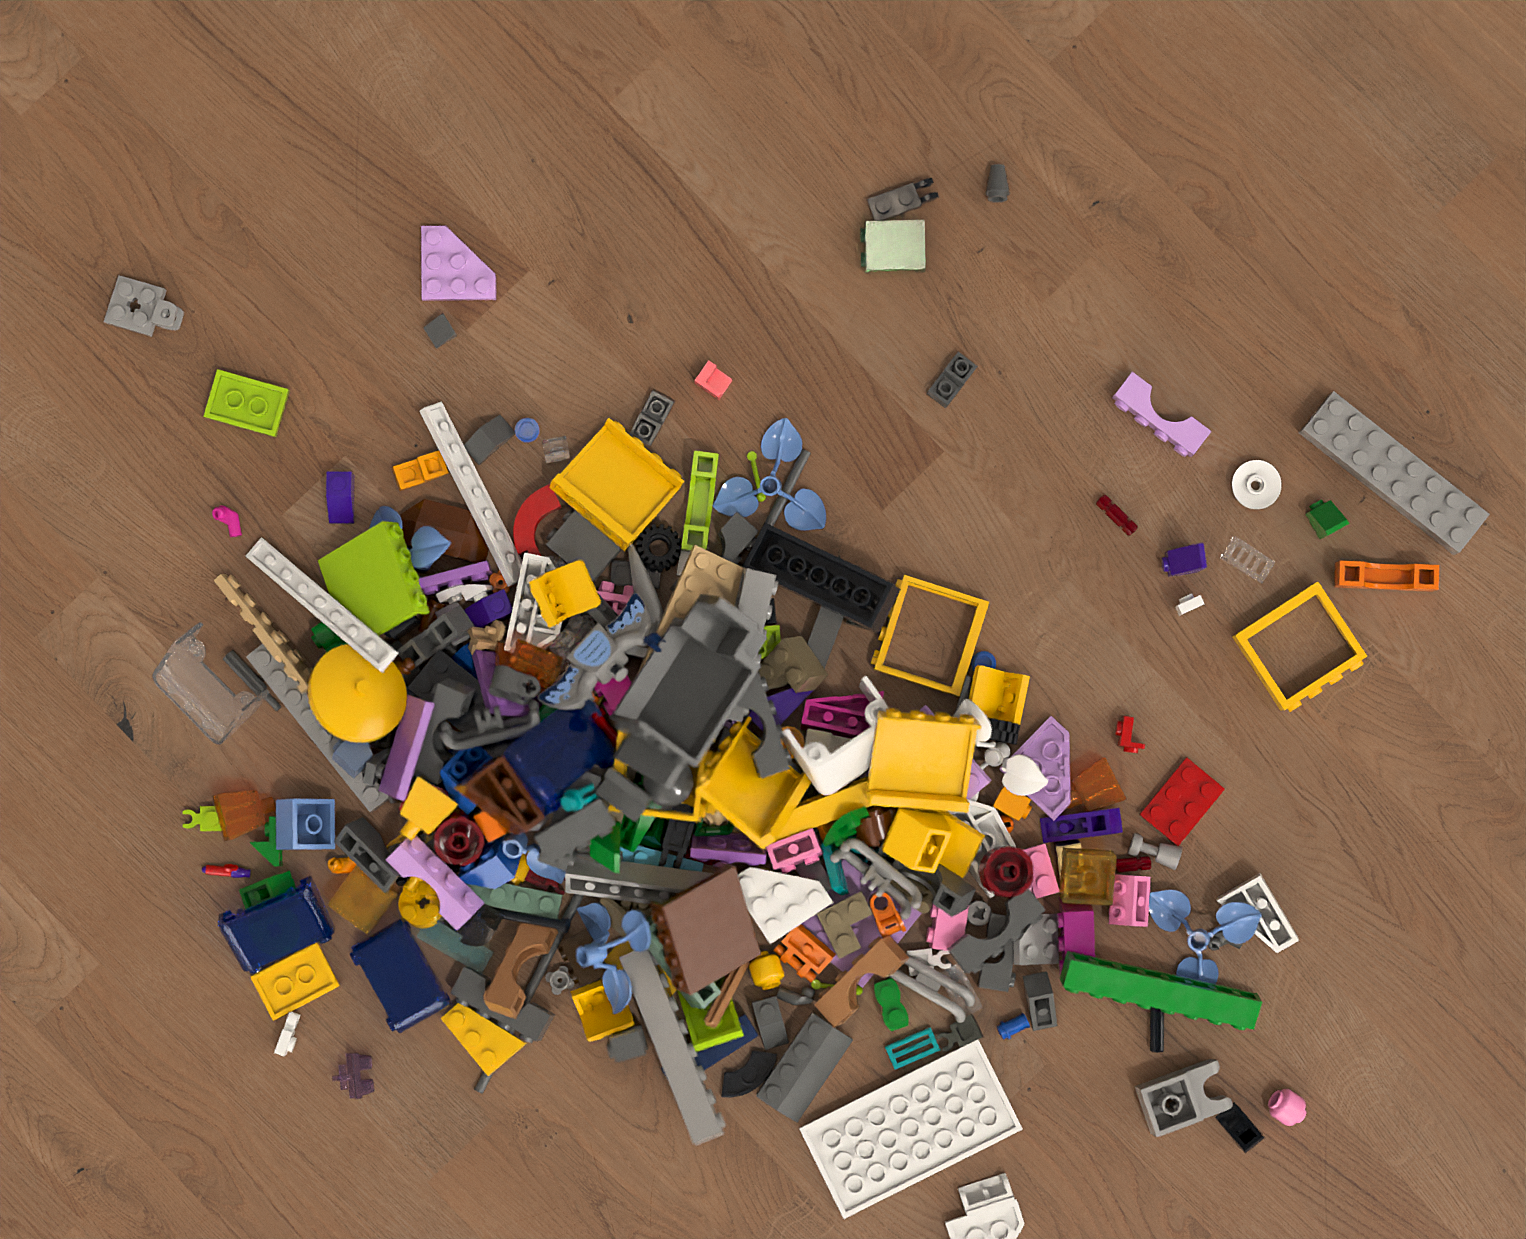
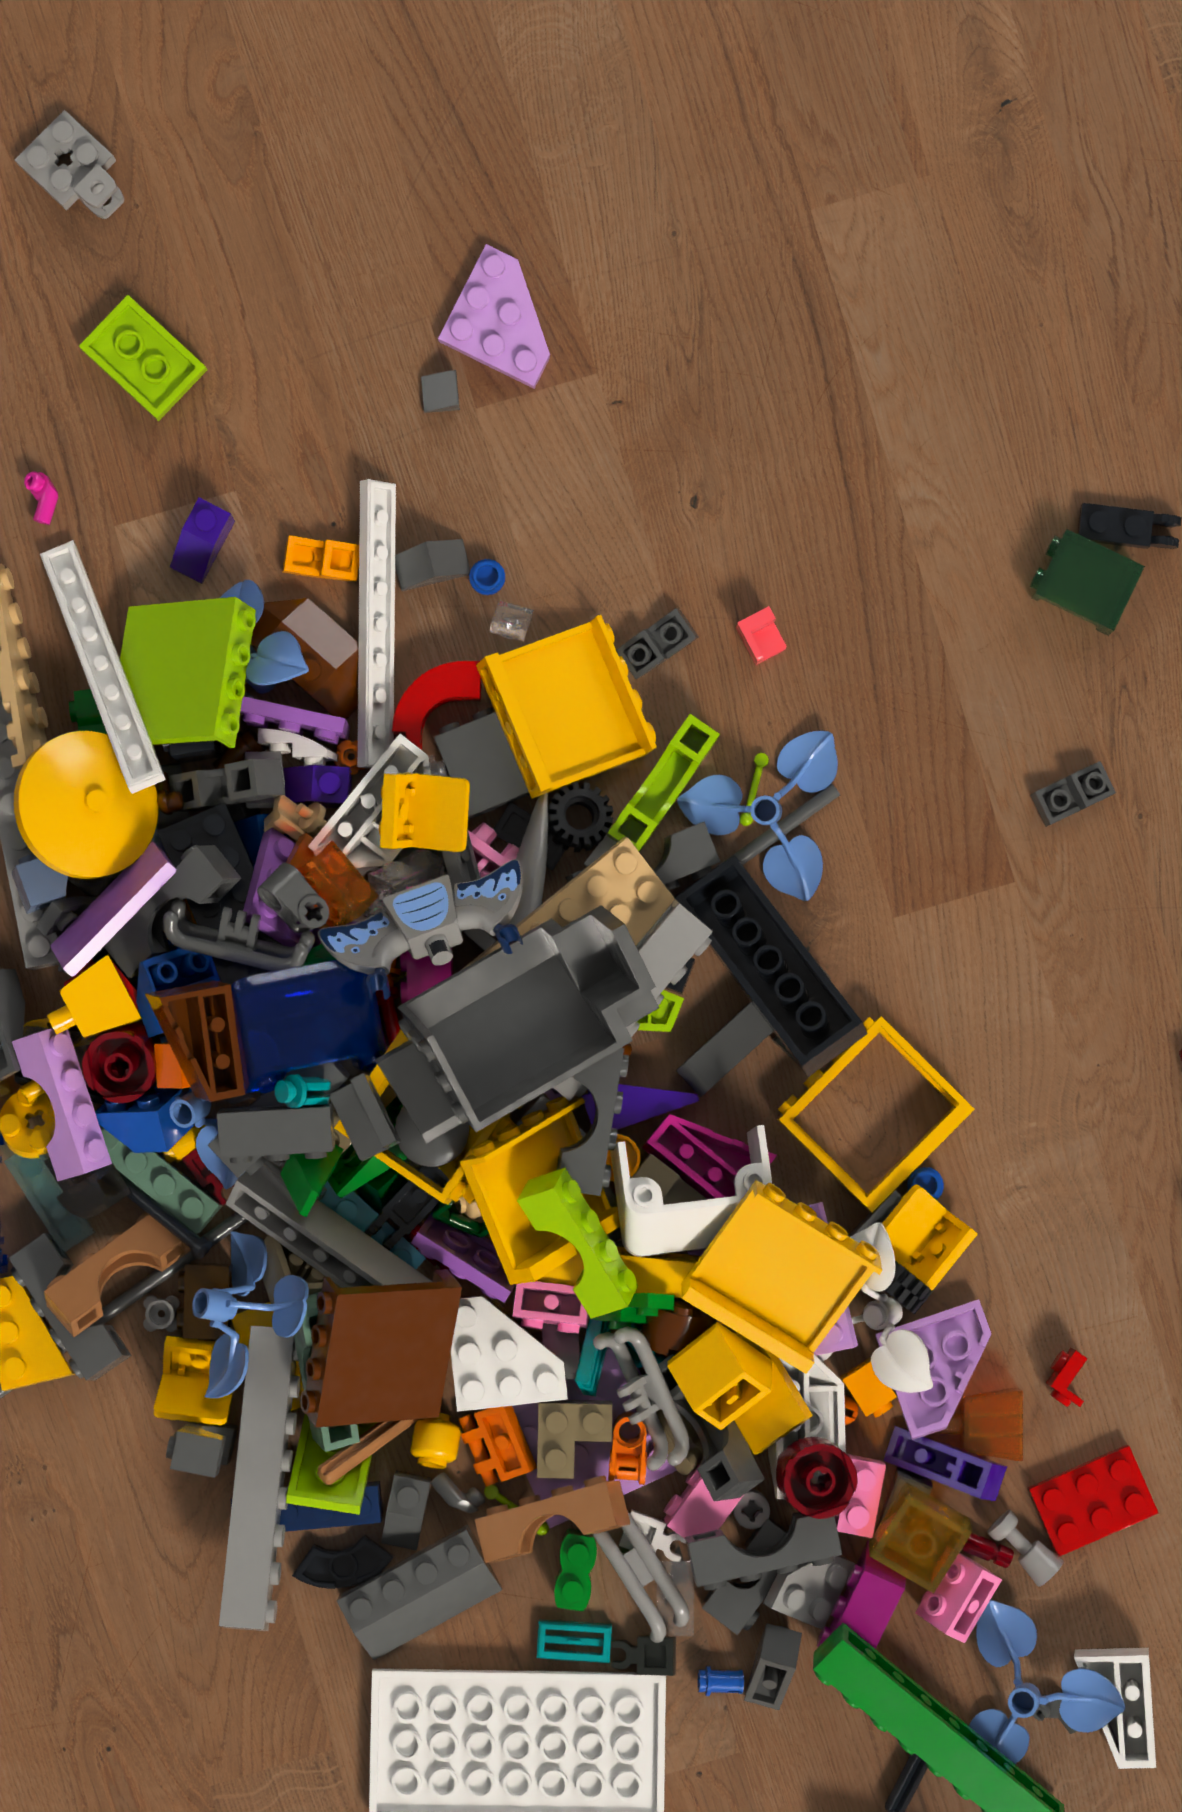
camera: 30 degrees right, 0 degrees up
dark tan brick [757,636,829,693] -> none
none -> lime arch [517,1168,638,1319]

